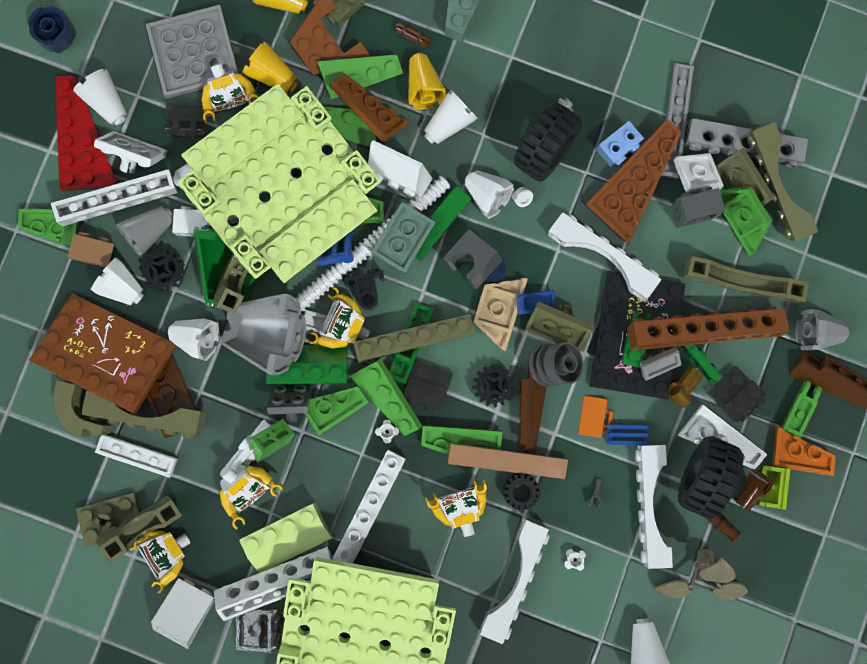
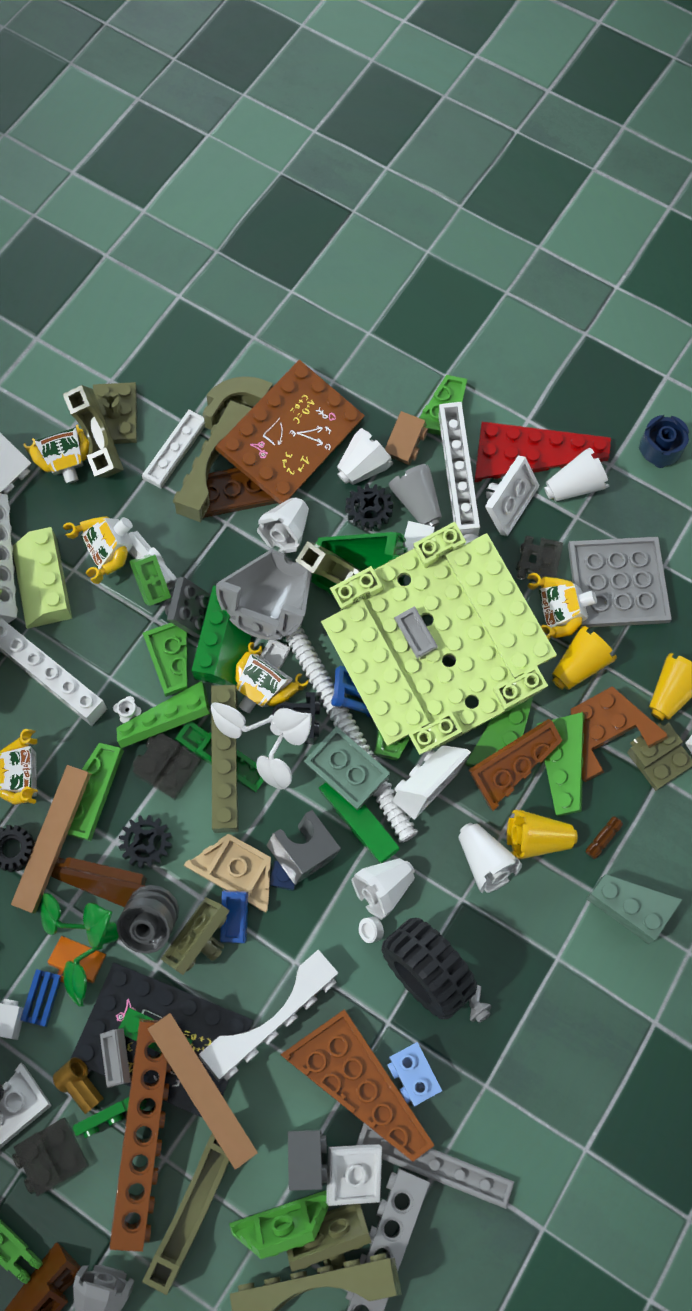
camera: 100 degrees right, 15 degrees down
none -> green plant [41,893,119,1007]
none -> medium nougat tile [147,1013,258,1170]
none -> white plant [211,702,312,790]
none -> light grey tile [394,606,438,660]

